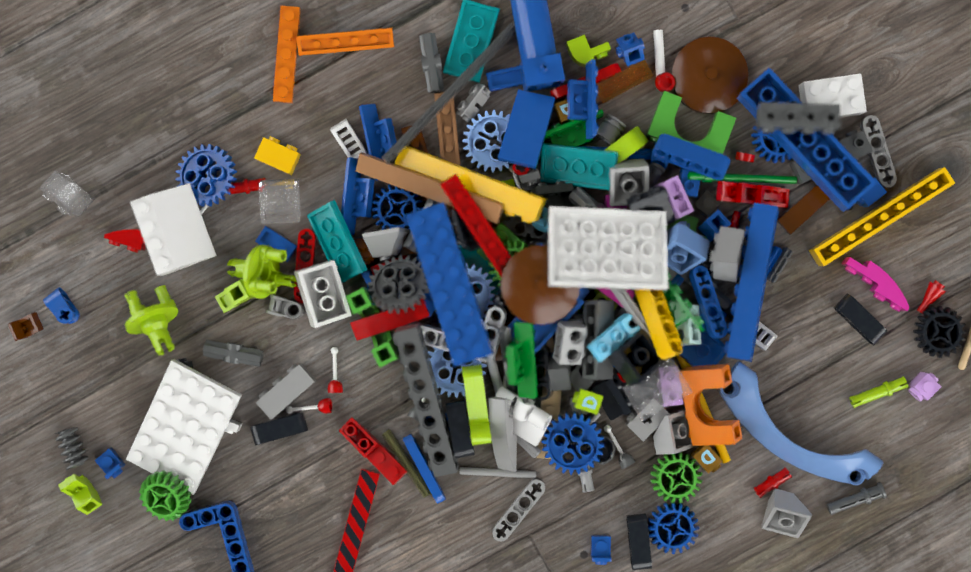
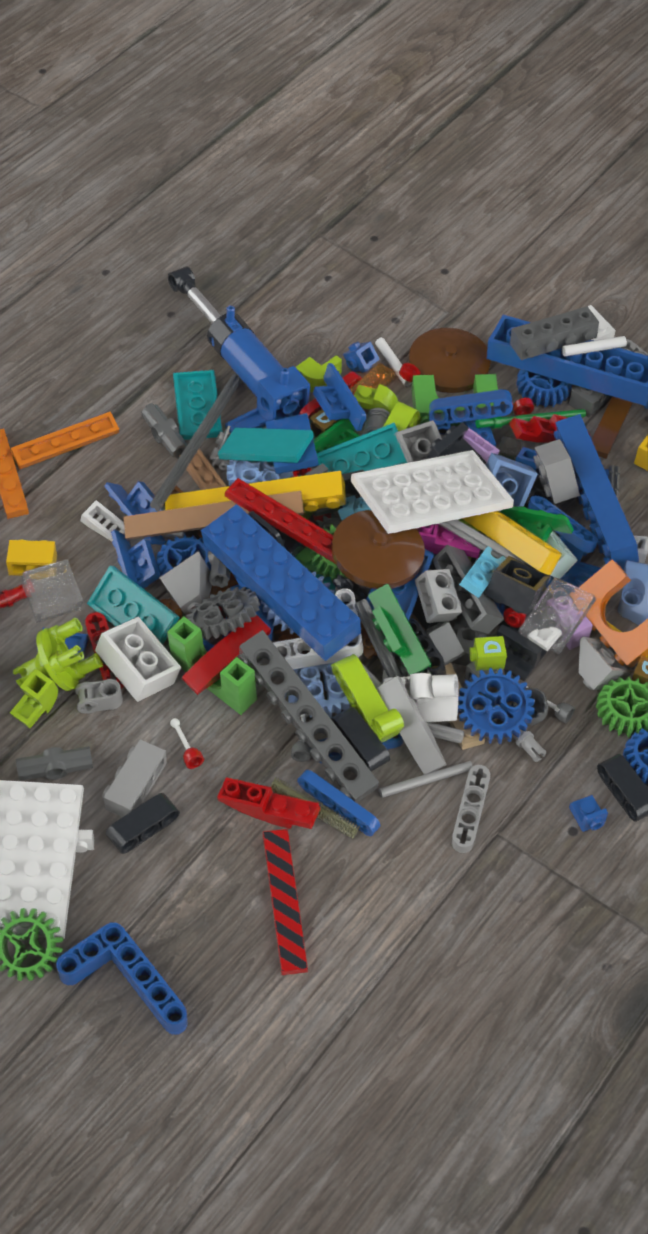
camera: 25 degrees left, 35 degrees down
hinge [286,398,332,414] -> none
light grey brick [625,397,670,442] -> none
none -> teal tile [218,428,314,463]
none -> lime brick [354,384,398,413]
none -> white tile [528,627,562,651]
none -> white piece [562,336,627,356]

